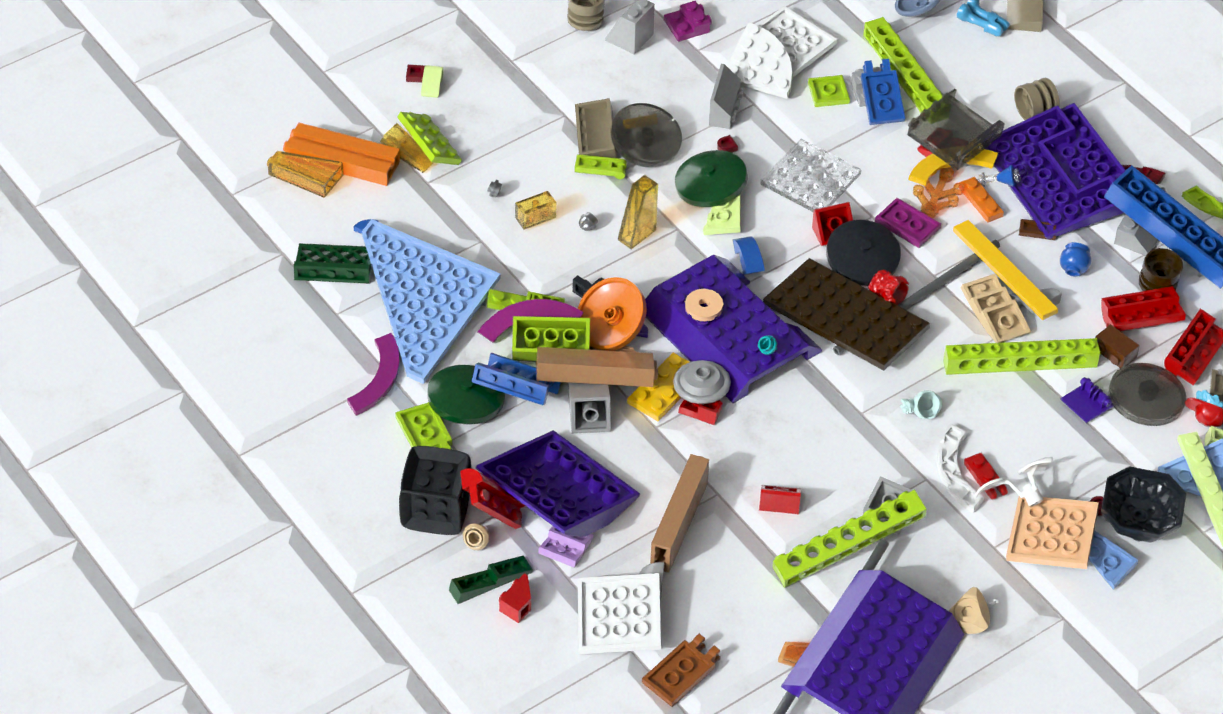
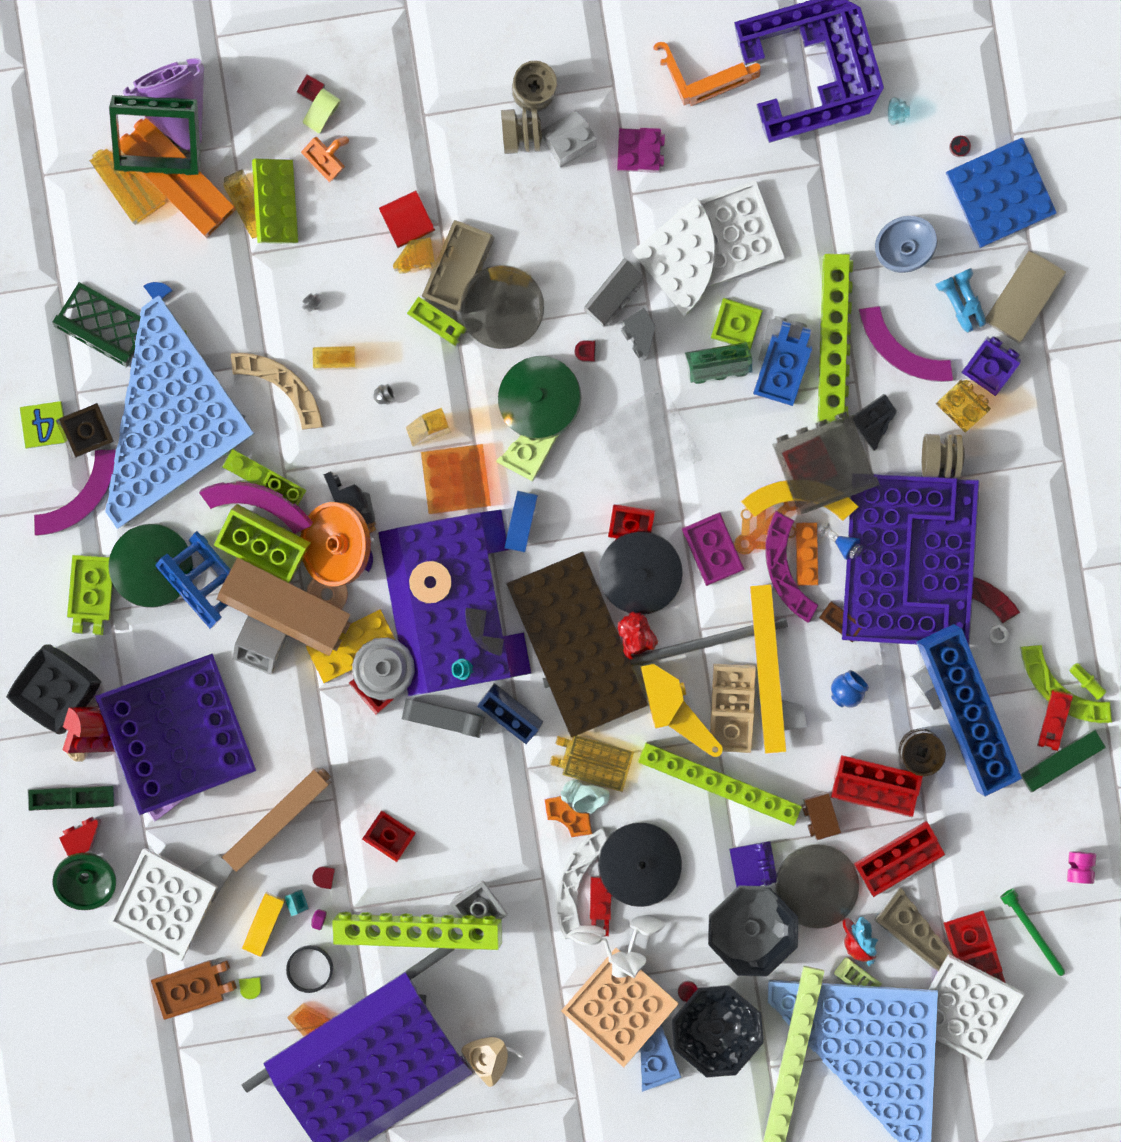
camera: 30 degrees right, 40 degrees up
none -> lime tile [19,401,65,449]
none -> dark green dish [52,853,116,910]
none -> dark brown brick [56,403,114,459]
none -> dark green window [109,95,201,175]
none -> medium lavender cone [123,58,204,152]
none -> tan tile [231,353,323,430]
none -> lime tile [239,977,261,999]
none -> yellow slope [242,892,285,957]
none -> teal plate [284,889,309,916]
none -> black tyre [286,945,333,993]
none -> orange plate [301,136,349,182]
none -> magenta tile [311,909,327,930]
none -> dark red tile [312,866,335,889]
none -> red slope [379,190,435,248]
none -> clear yellow slope [393,237,435,274]
none -> dark grey beam [401,698,485,738]
none -> clear orange plate [421,444,491,514]
none -> clear smoke brick [465,608,504,656]
none -> dark blue brick [477,683,543,745]
none -> dark tan wheel [501,107,542,154]
none -> orange tile [544,796,592,837]
none -> clear yellow tile [549,735,634,792]
none -> black dish [598,823,682,907]
none -> dark grey slope [621,308,655,360]
none -> yellow slope [640,663,723,757]
none -> clear green slope [685,342,752,384]
none -> dark grey rock [708,885,799,977]
none -> magenta tile [765,511,819,623]
none -> black wing [850,394,897,451]
none -> magenta tile [859,306,953,382]
none -> clear yellow plate [936,380,991,433]
none -> dark purple plate [961,336,1021,396]

